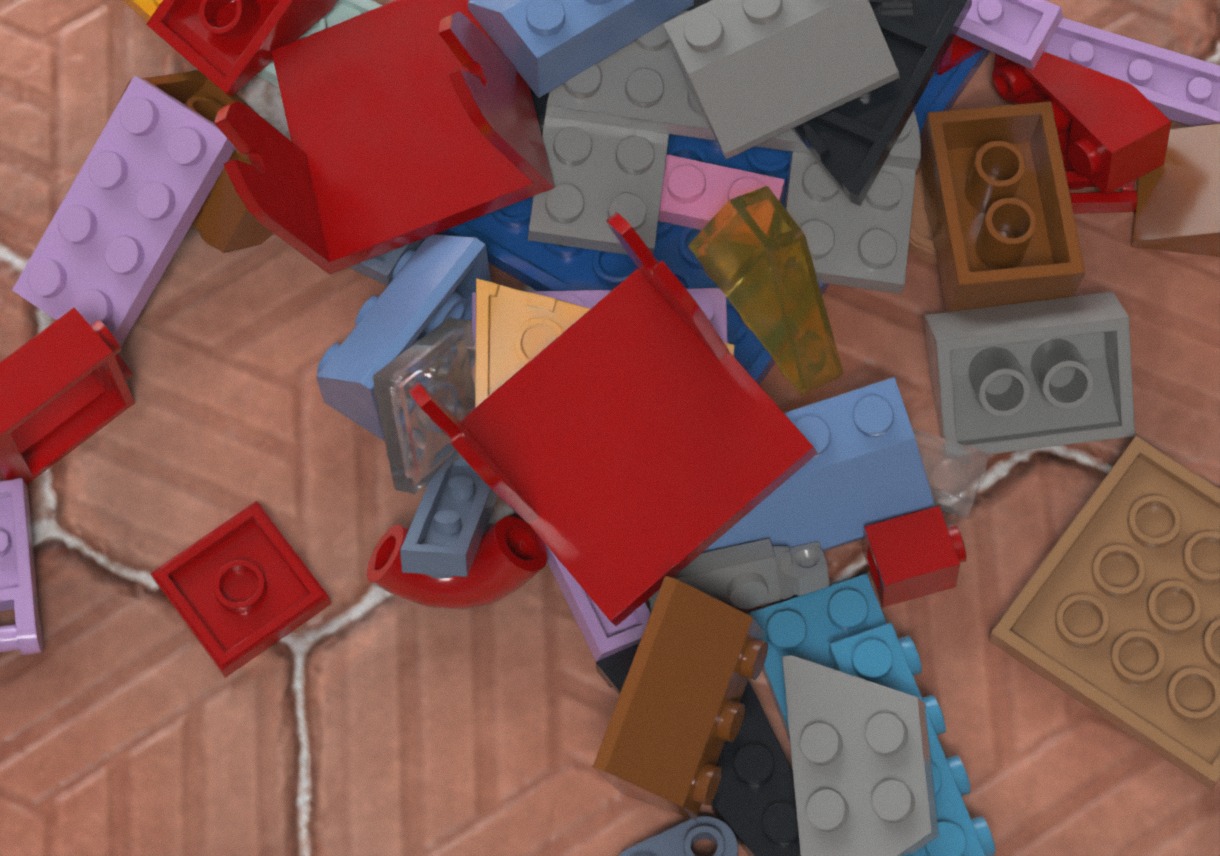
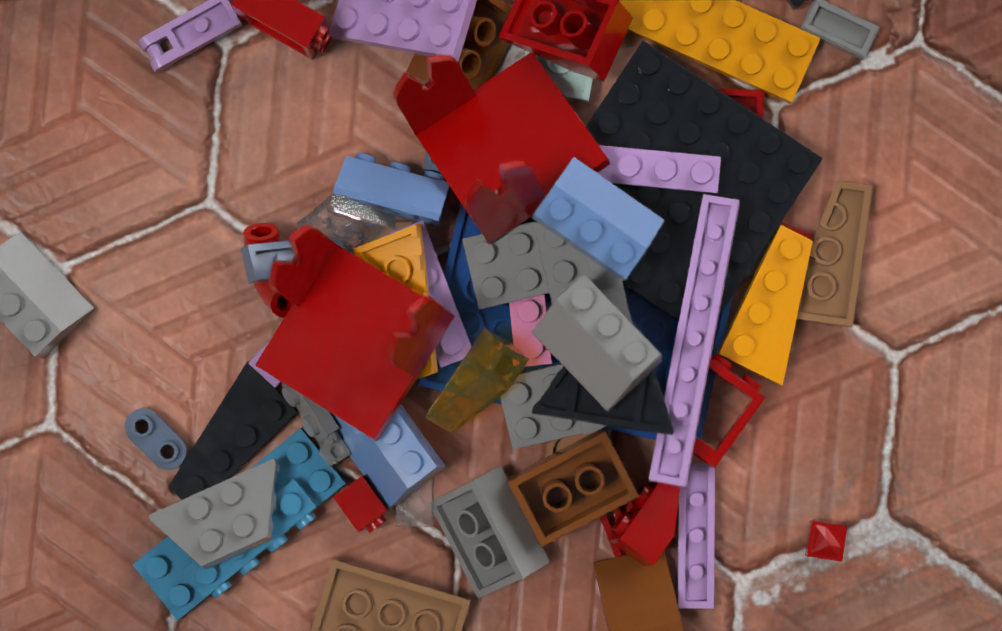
camera: 60 degrees right, 20 degrees up
red tile [150,501,331,678] -> none
dark orange slope [592,576,768,820] -> none

